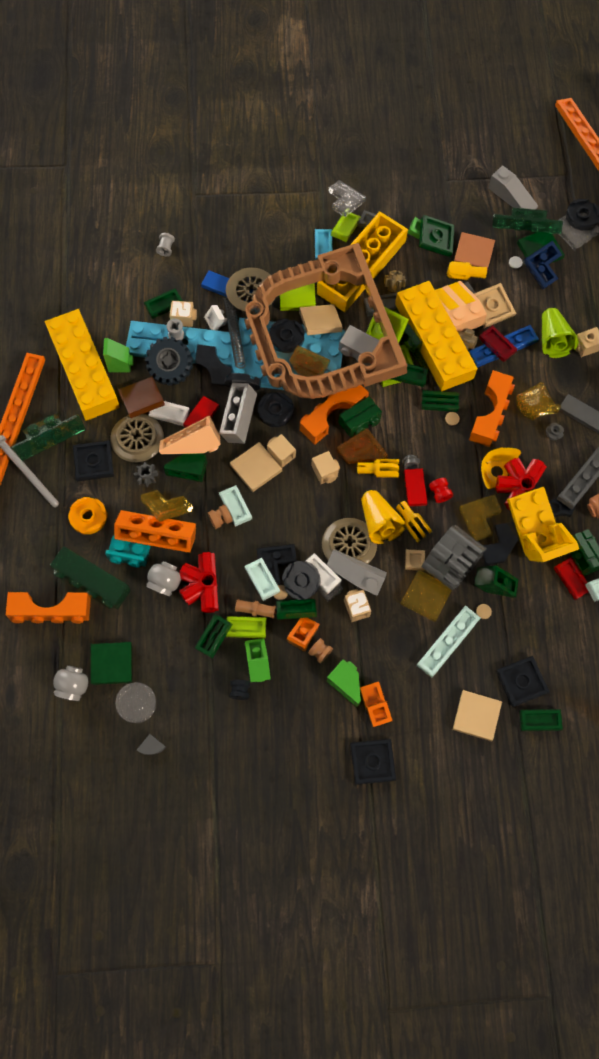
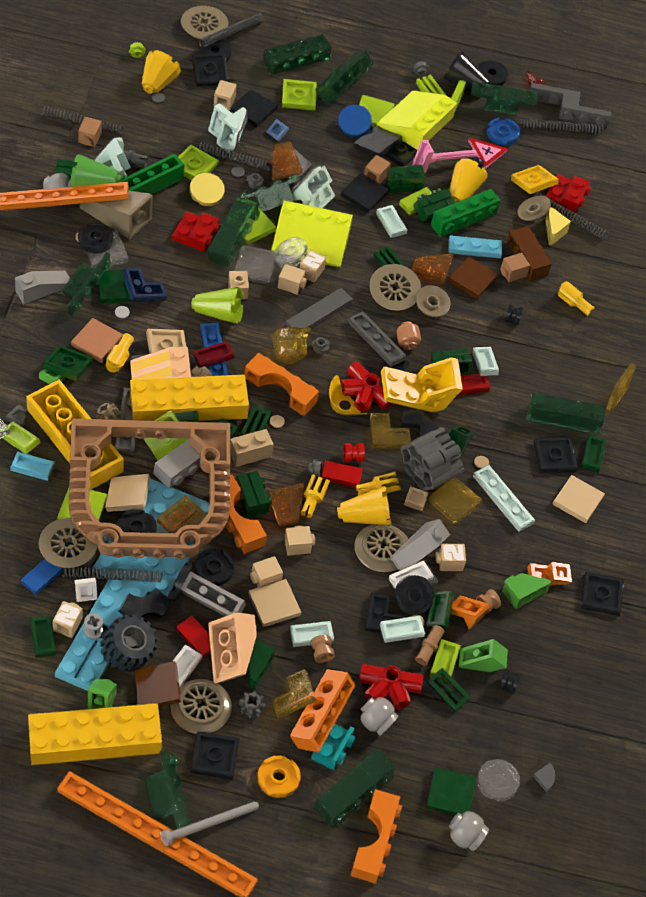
camera: 80 degrees left, 15 degrees down
none -> tan brick [230,429,273,467]
none -> clear green brick [526,392,605,434]

